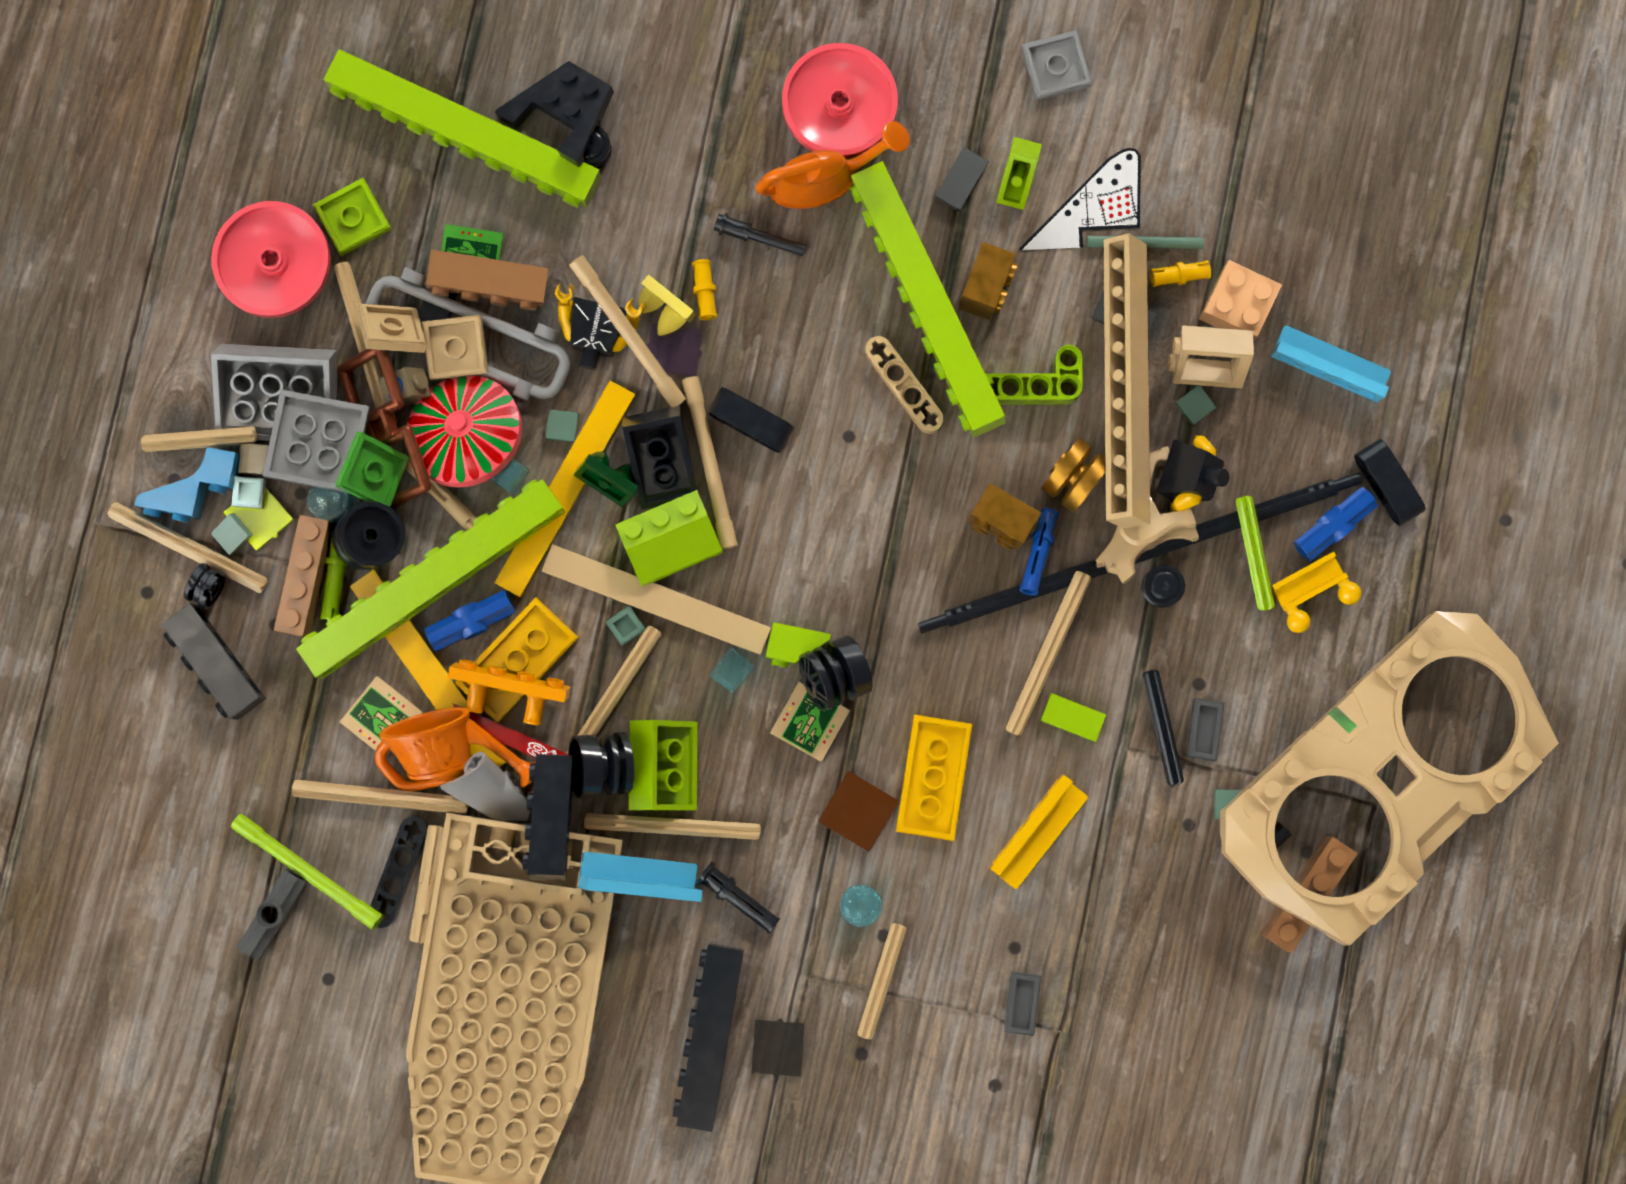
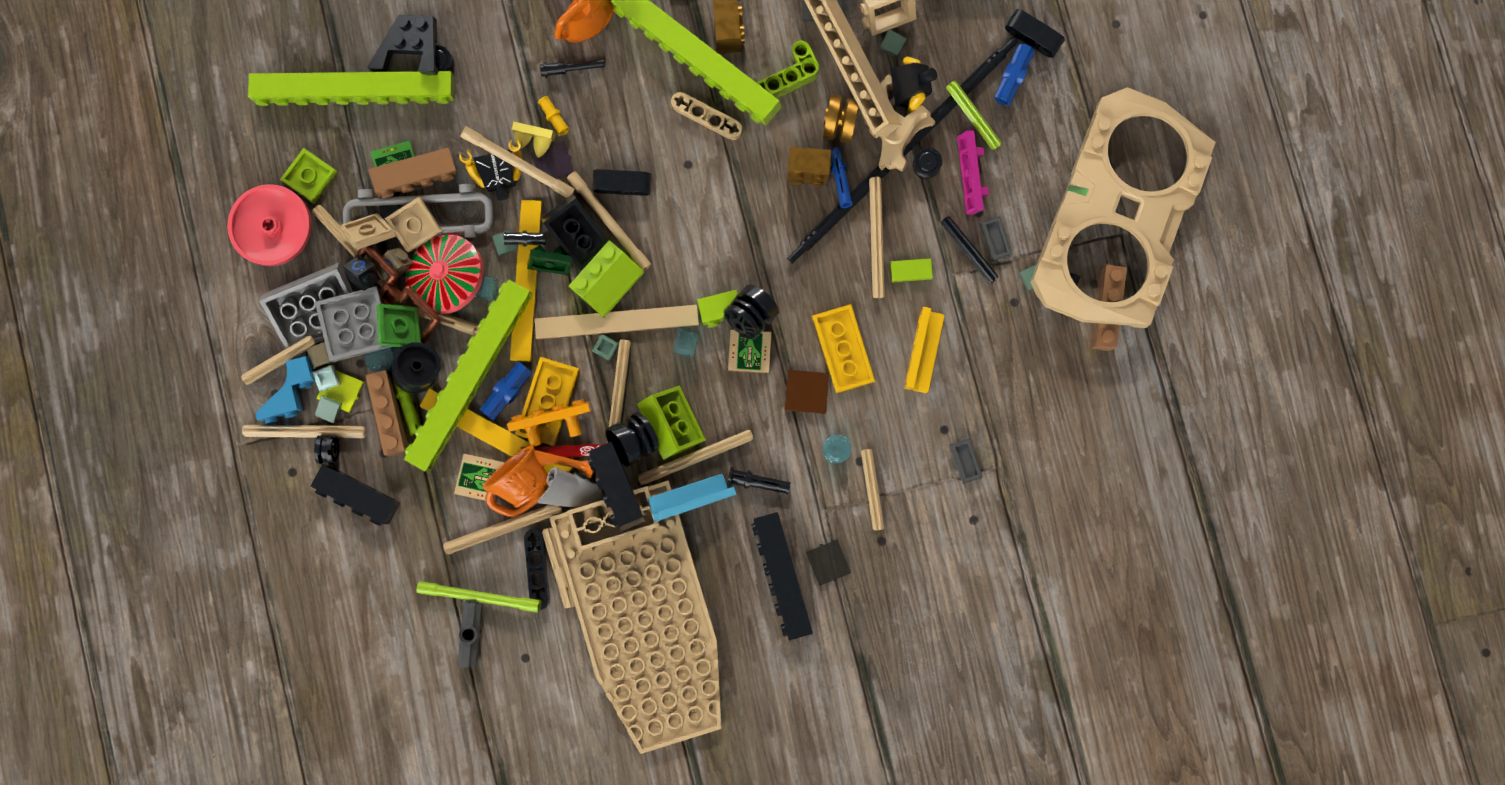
camera: 25 degrees left, 0 degrees up
yellow gear [1271,552,1362,633] -> none
none -> black brick [343,255,380,291]
none -> black pin [504,230,546,247]
none -> dark pink hinge [957,130,989,215]

